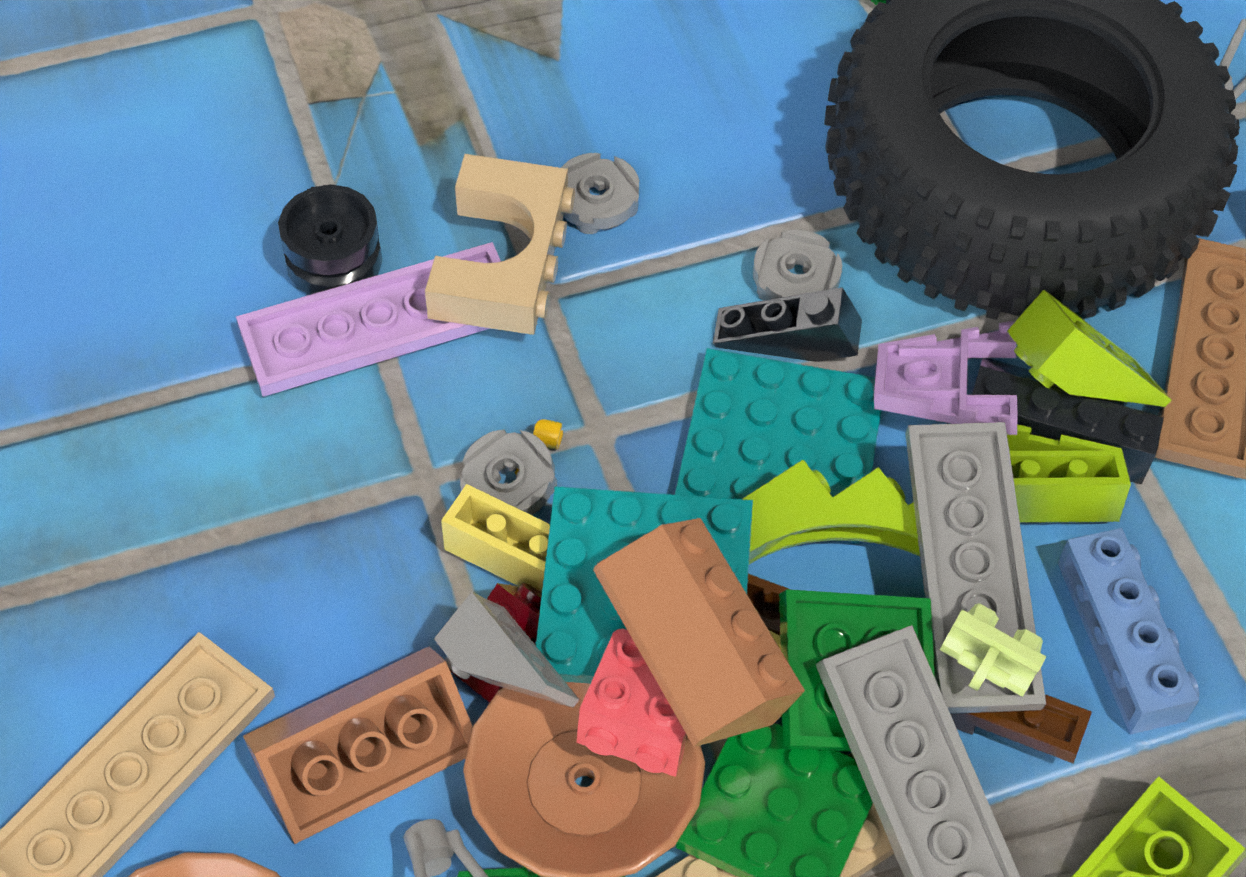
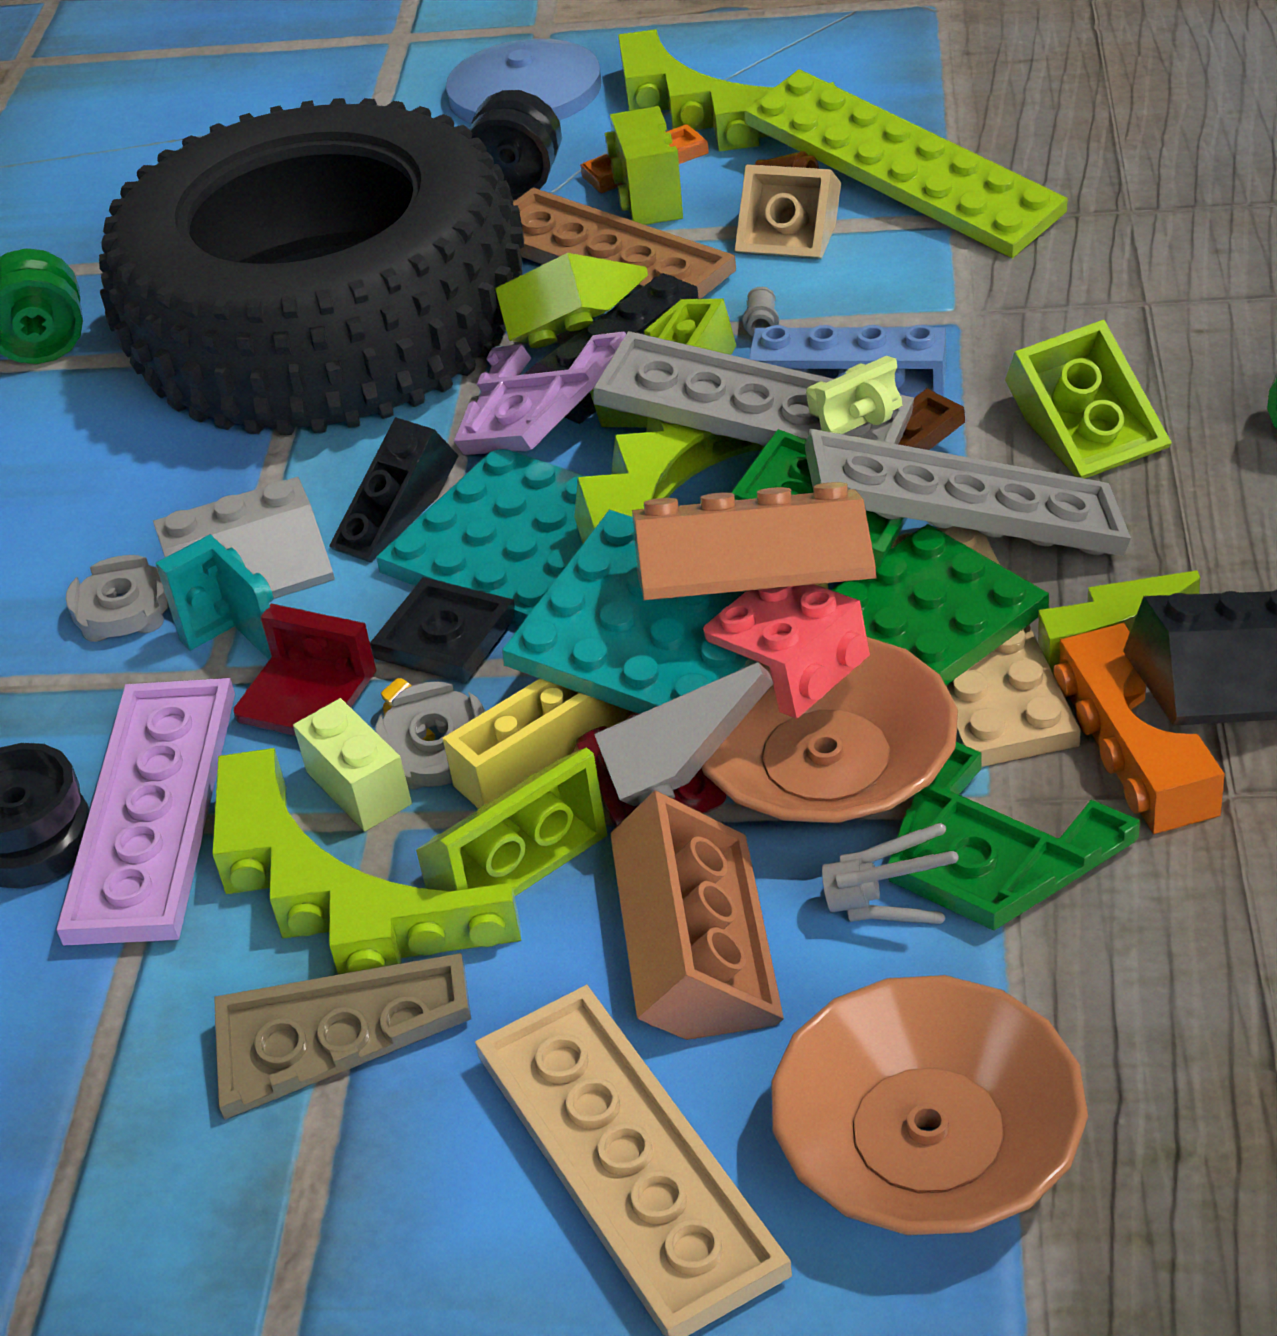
camera: 60 degrees left, 15 degrees down
tan arch [425,154,575,335] -> none
light grey plate [753,229,842,301] -> none
none -> light grey slope [153,477,335,599]
none -> teal bracket [156,534,274,660]
none -> lime arch [213,748,521,975]
none -> dark tan wing [214,953,471,1120]
none -> dark red bracket [233,603,377,736]
none -> yellowish green brick [293,698,412,832]
none -> black plate [370,577,515,683]
none -> lime slope [416,747,607,897]
none -> light grey pin [742,286,779,337]

